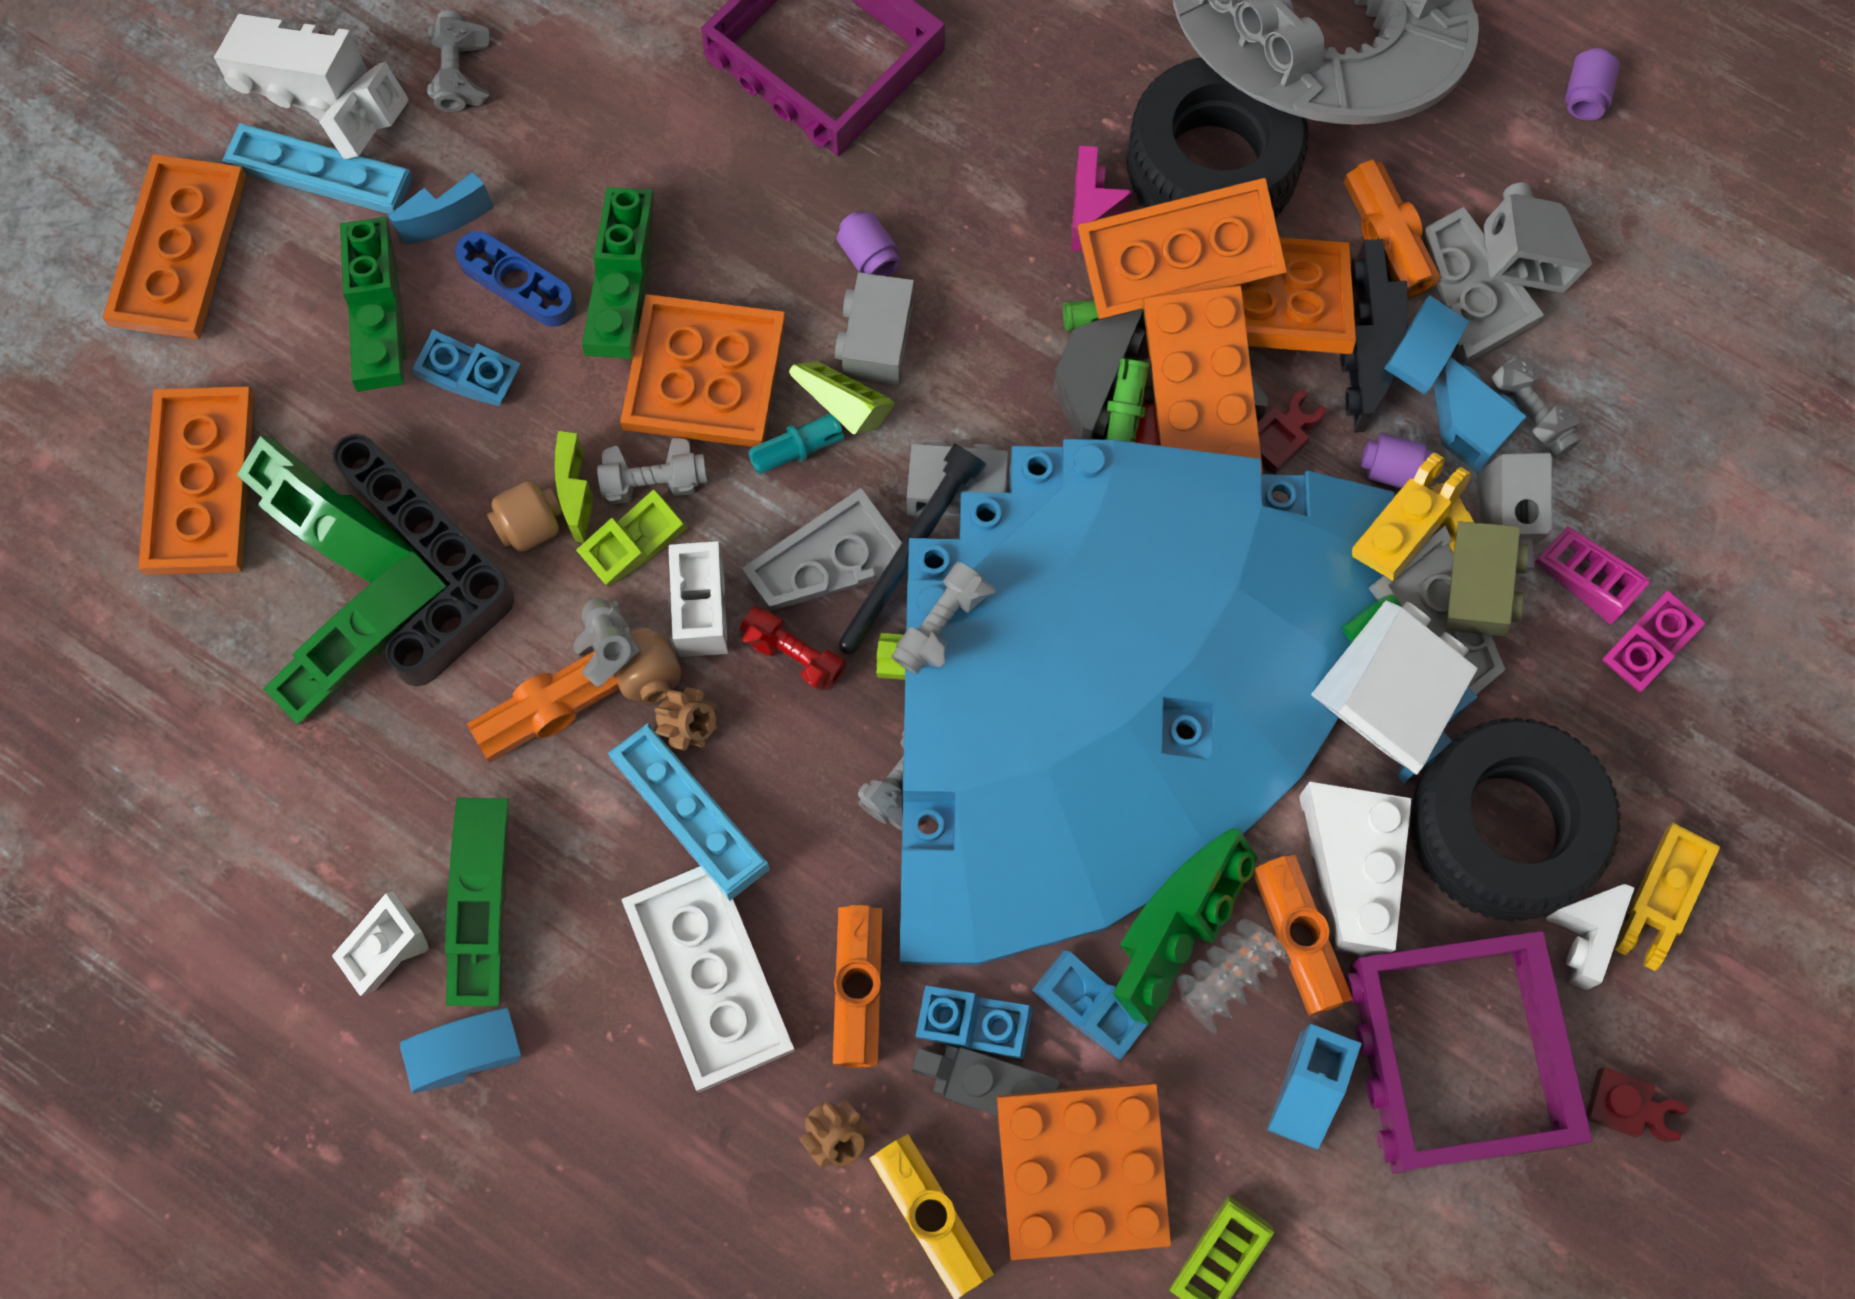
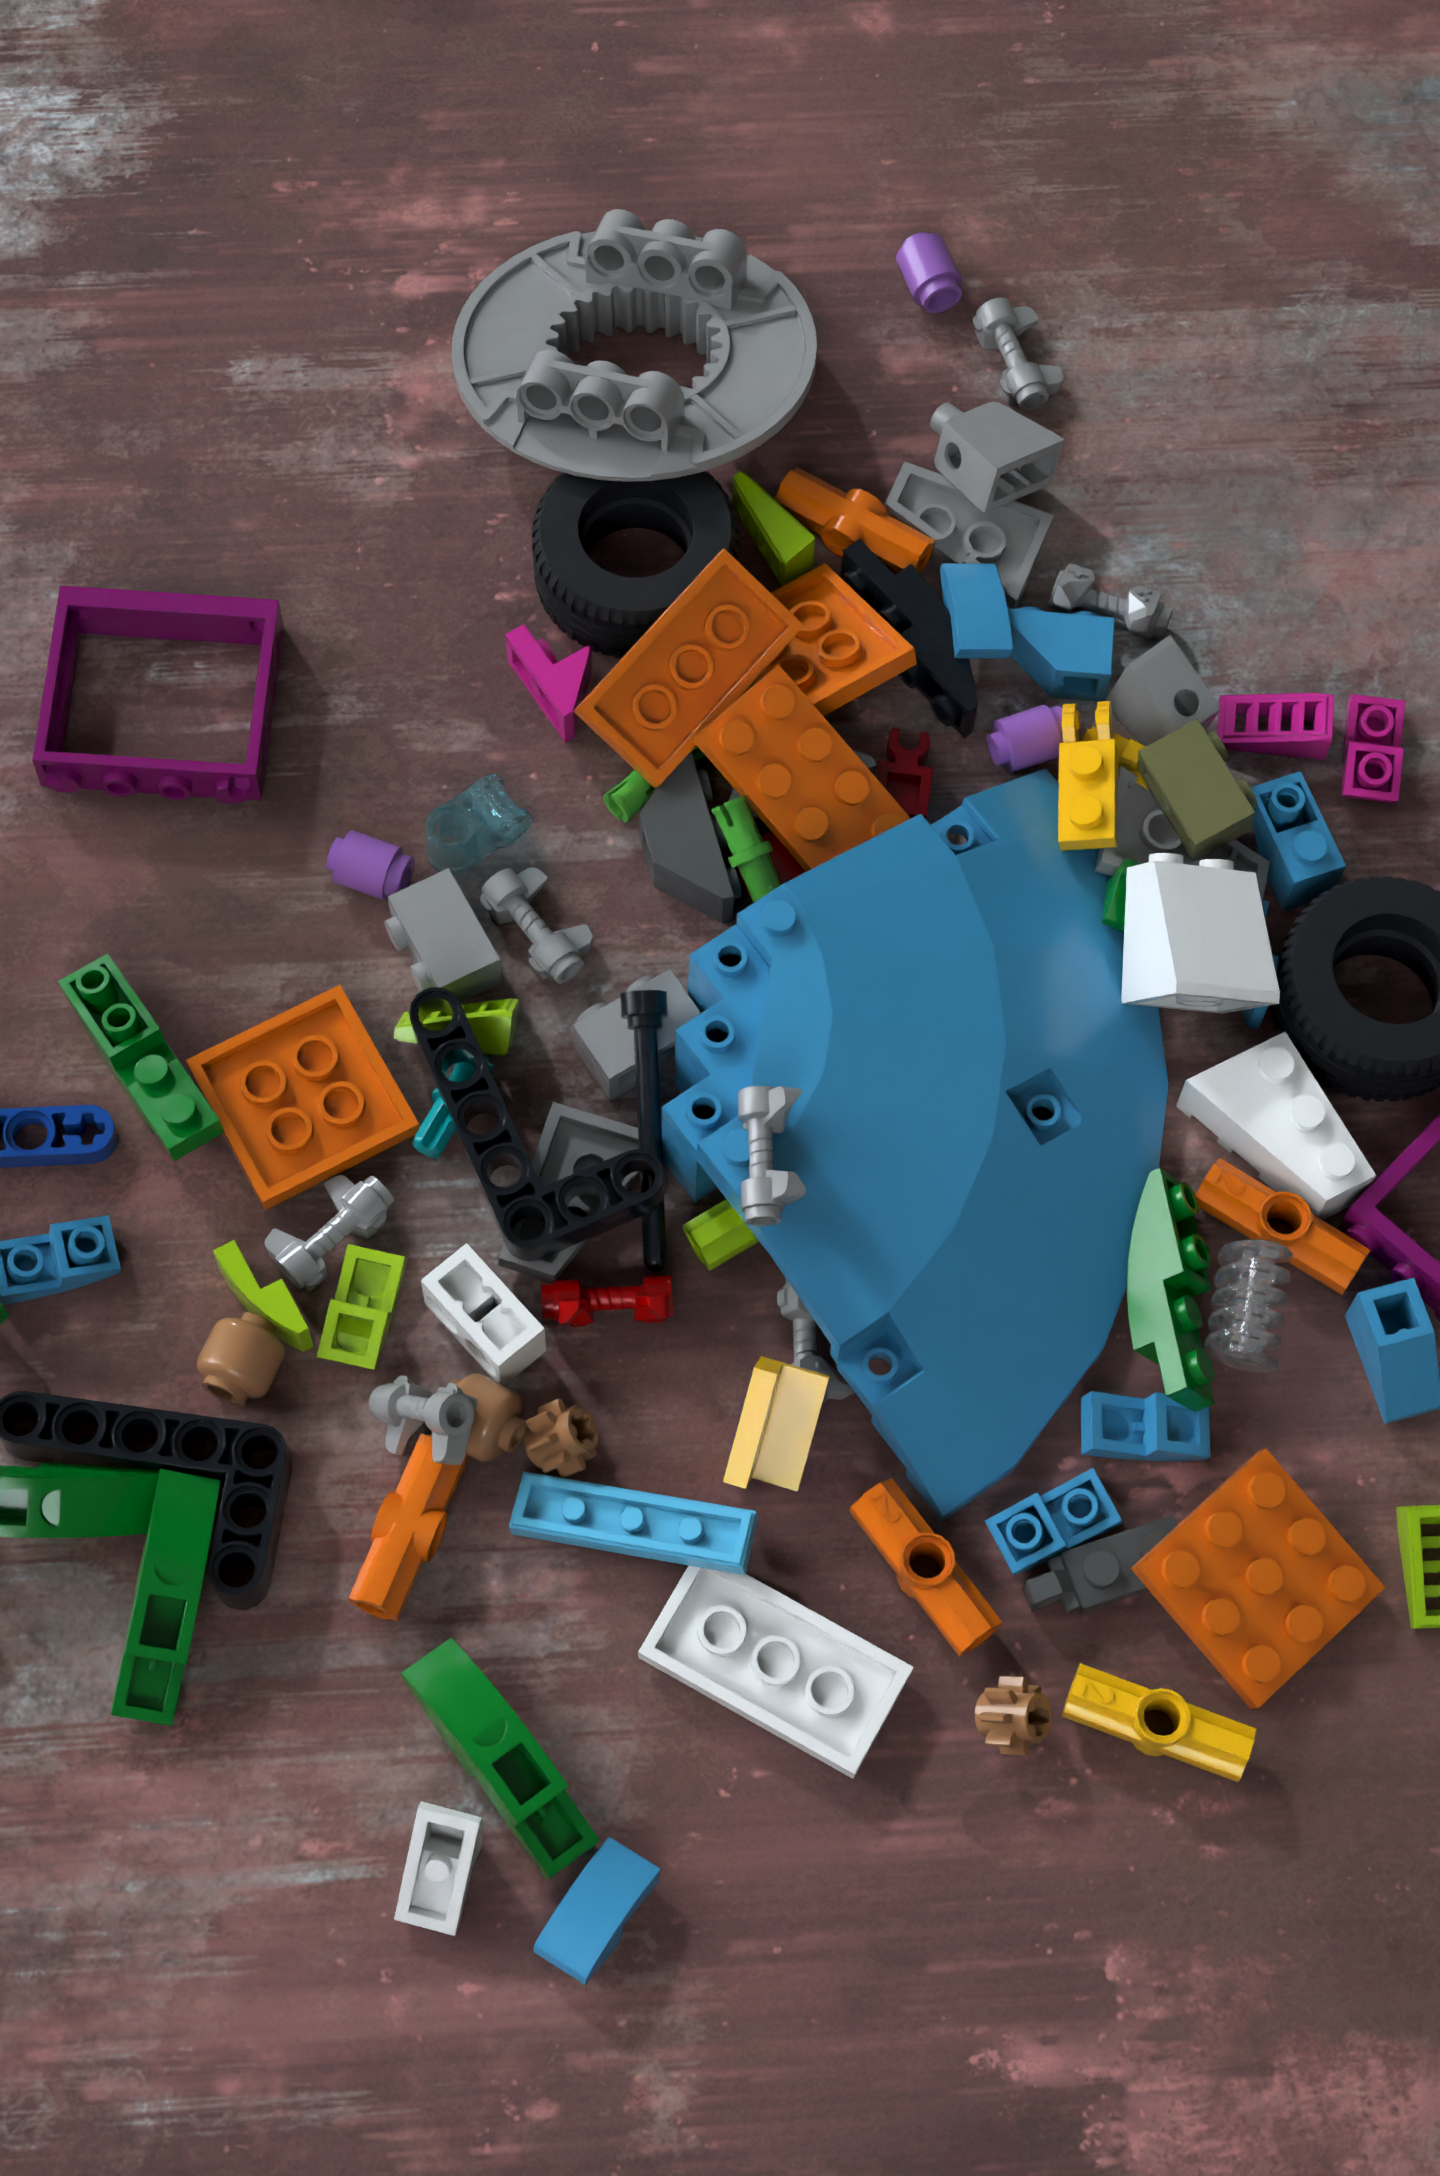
camera: 40 degrees left, 5 degrees down
none -> black beam [409,987,665,1262]
none -> clear light blue piece [425,774,533,874]
none -> light grey piece [480,867,593,984]
none -> yellow panel [723,1356,830,1492]
none -> lime slope [732,470,815,586]
none -> light grey piece [973,297,1064,411]
none -> dark azure slope [1251,771,1346,912]

